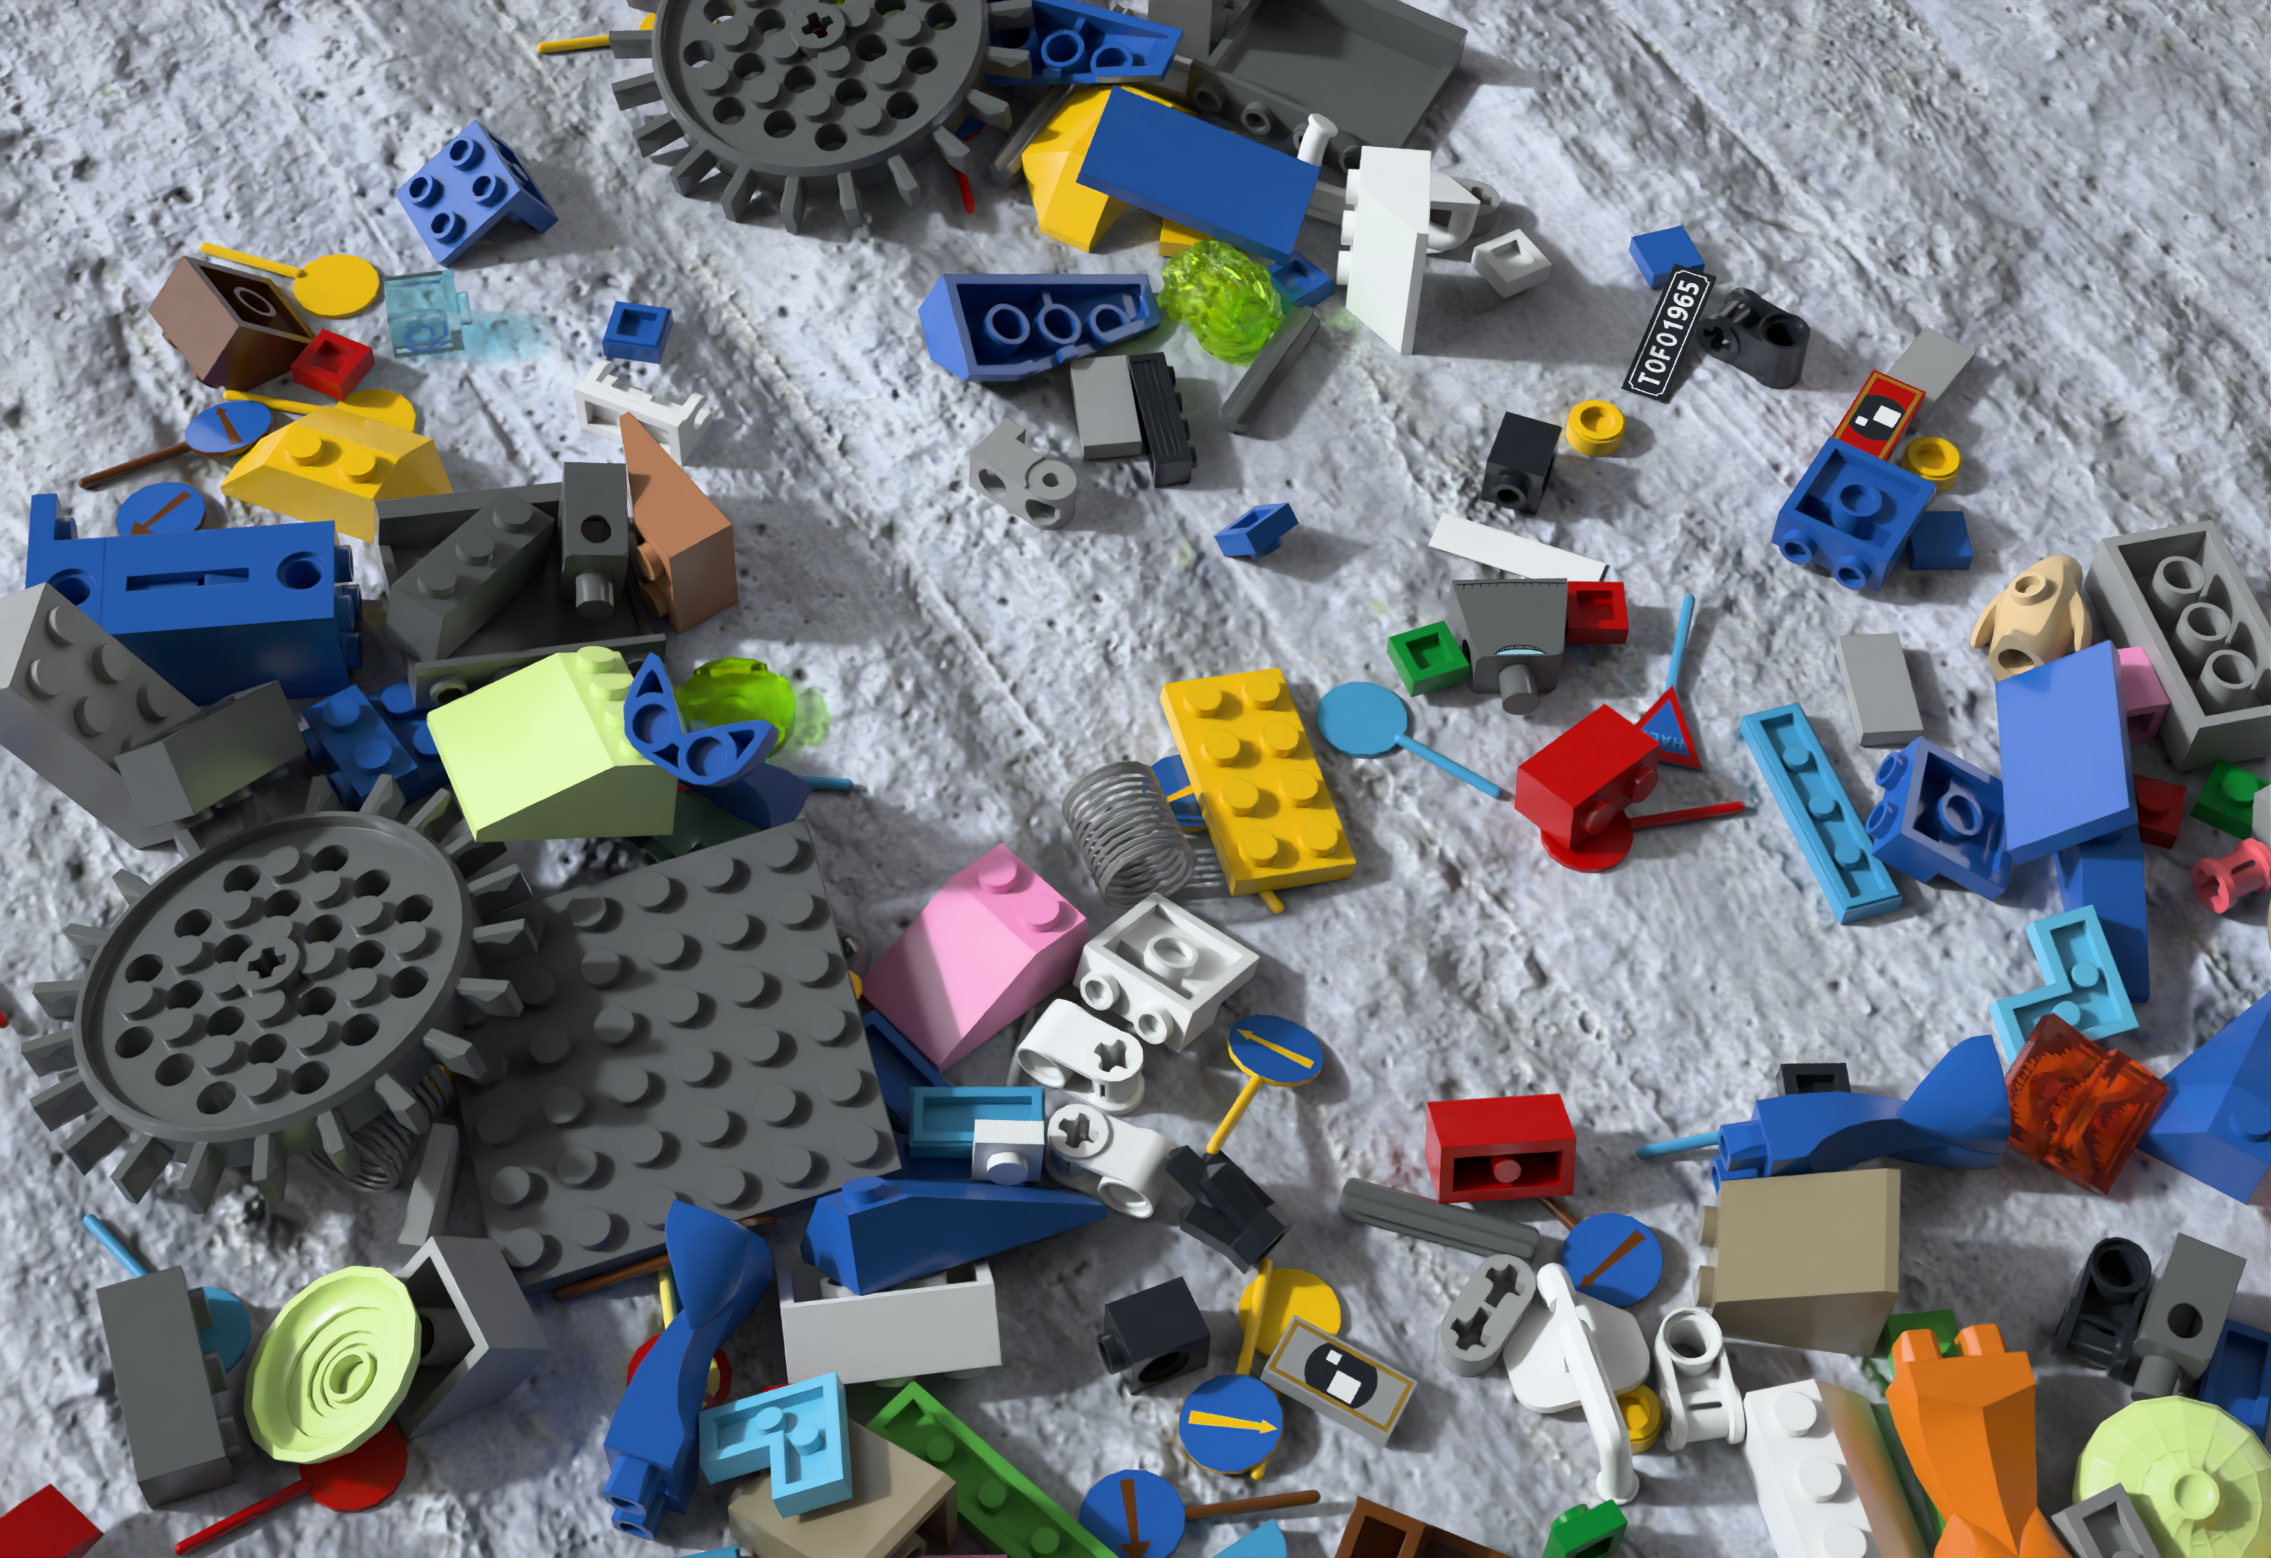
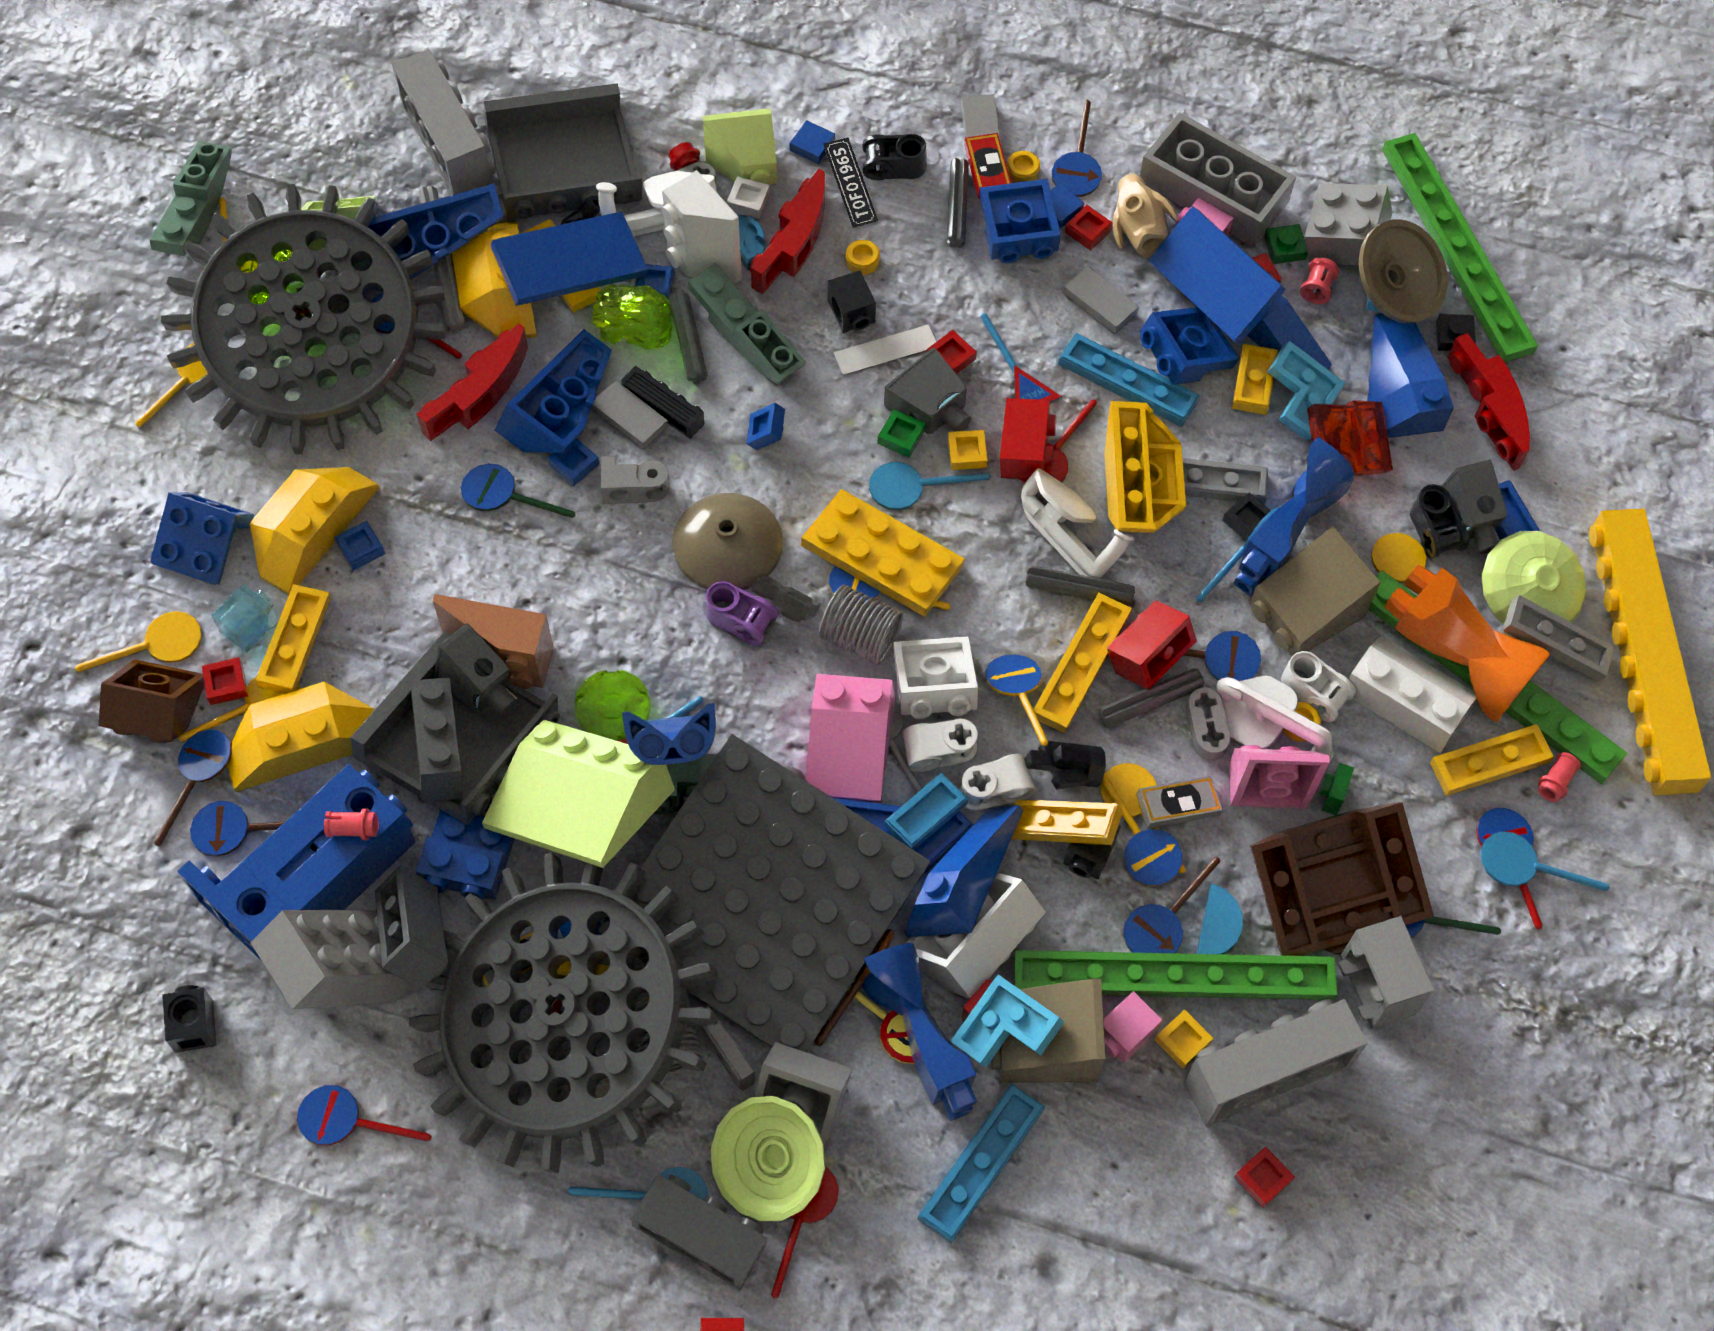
camera: 40 degrees left, 10 degrees up
white hinge [573,359,712,466] -> none
white plate [972,1119,1044,1185] -> none
none -> yellow wedge [250,467,379,595]
none -> yellow plate [255,584,331,693]
none -> coral pin [324,809,379,840]
none -> red slope [416,323,528,441]
none -> blue piece [461,463,576,518]
none -> blue plate [547,439,600,487]
none -> red plate [668,142,700,171]
none -> dark tan dish [672,493,783,590]
none -> sand green slope [687,263,806,384]
none -> yellowish green slope [702,108,777,185]
none -> medium lavender piece [706,581,779,646]
none -> dark azure tile [737,215,766,271]
none -> red slope [749,169,825,294]
none -> clear smoke plate [752,575,822,622]
none -> dark grey axle [947,158,969,248]
none -> yellow plate [947,430,988,470]
none -> yellow tile [1011,799,1123,845]
none -> white piece [1021,468,1135,579]
none -> dark grey axle [1025,565,1135,606]
none -> yellow plate [1033,592,1132,734]
none -> blue piece [1051,100,1102,197]
none -> red tile [1065,205,1113,251]
none -> yellow wedge [1104,401,1186,533]
none -> light grey tile [1183,458,1268,505]
none -> bright pink slope [1229,745,1330,809]
none -> yellow plate [1231,344,1278,415]
none -> yellow piece [1371,533,1426,583]

